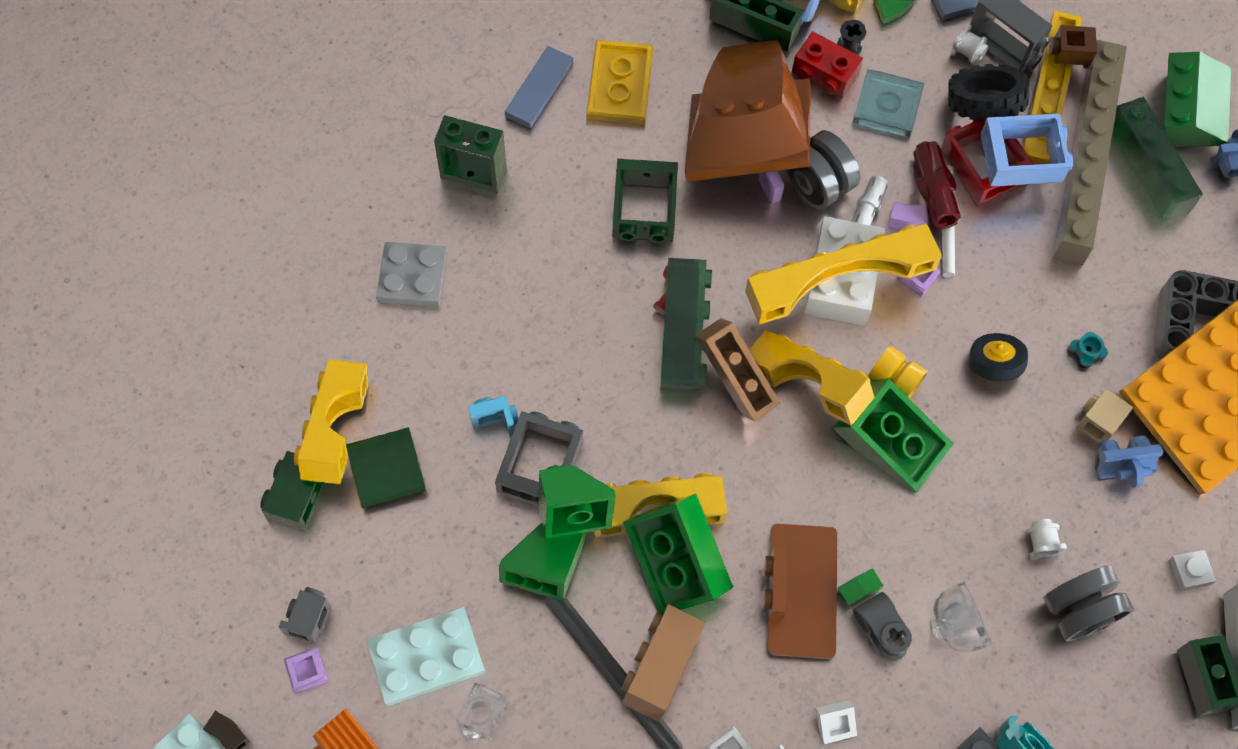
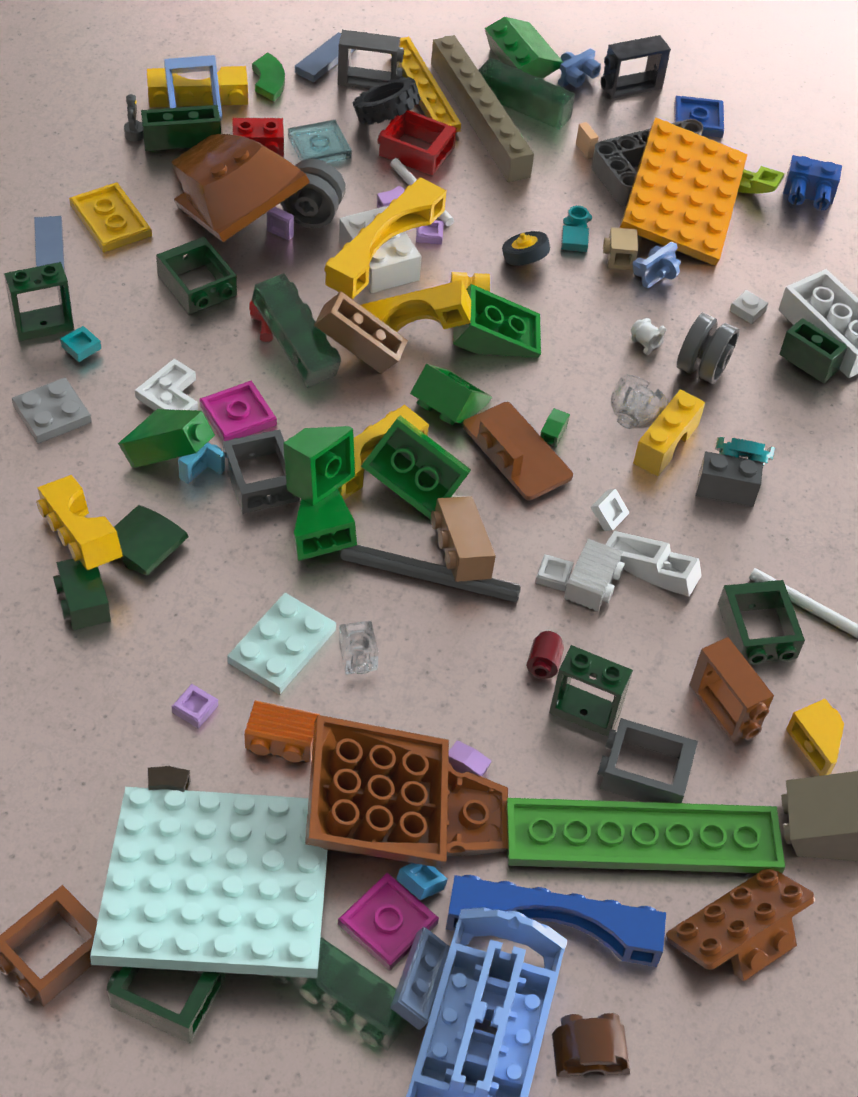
camera: 40 degrees left, 15 degrees down
dark grey brick [278,587,331,644] -> none
black bush [837,19,867,55] -> none
white pin [852,176,889,225] -> none
dark grey piece [853,592,912,661] -> none
dark red piece [913,141,961,228] -> none
white brick [950,24,989,63] -> none
light blue window [980,114,1073,186] -> none
reddish brown brick [1049,25,1097,69] -> none
none -> teal plate [60,326,102,362]
none -> green slope [118,409,215,468]
none -> white plate [135,358,198,411]
none -> dark pink tile [199,380,277,442]
none -> green slope [410,364,492,425]
none -> teal tile [561,225,589,252]
none -> light nougat tile [576,122,599,159]
none -> yellow arch [633,389,705,477]

